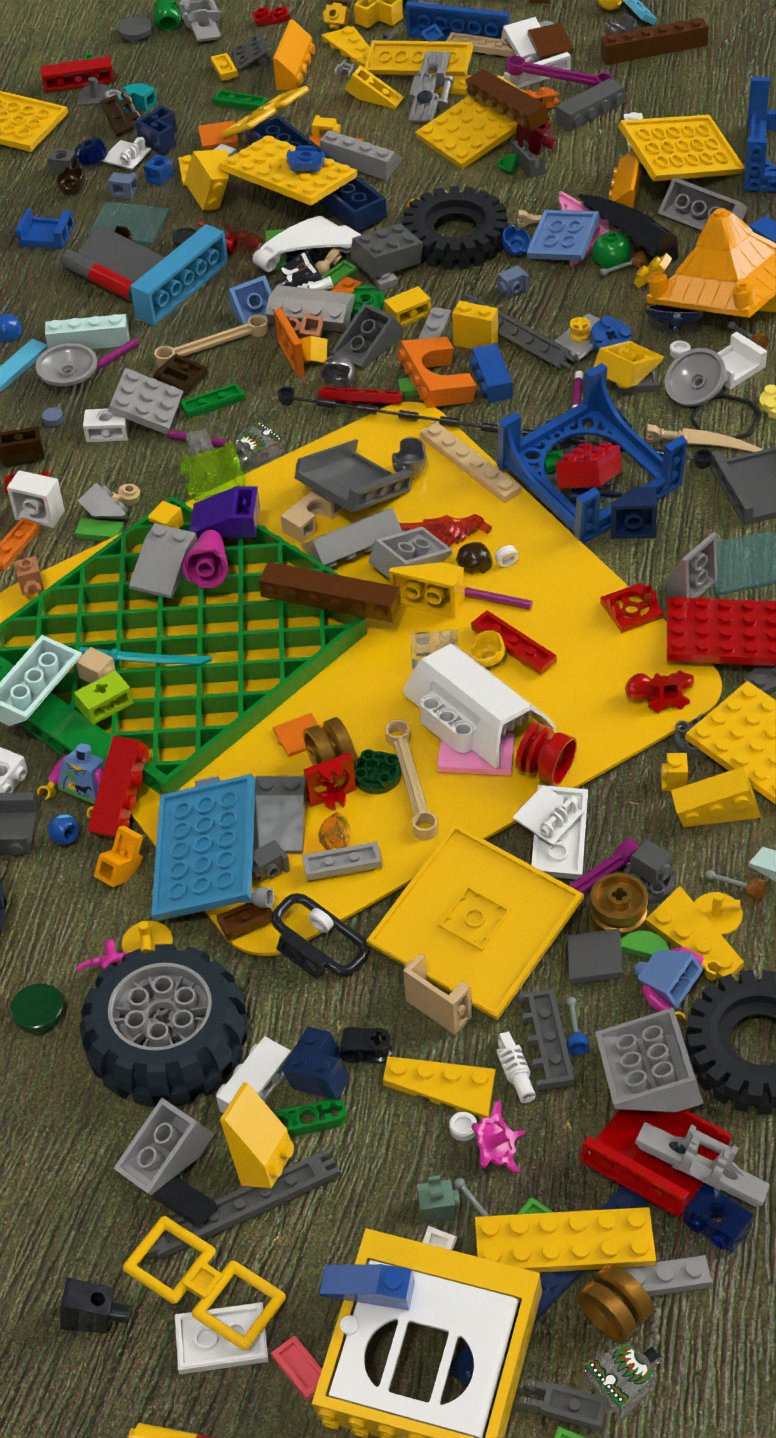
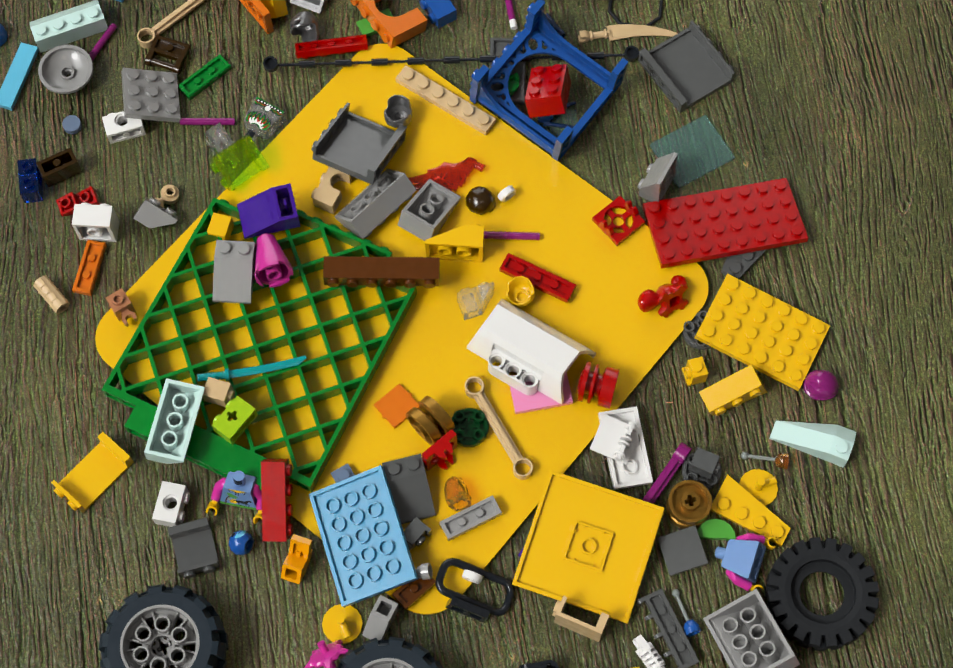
camera: 20 degrees left, 20 degrees up
bright green tile [75,518,124,541] -> none
dark blue slope [610,487,657,539] -> none
none -> light grey slope [362,595,399,640]

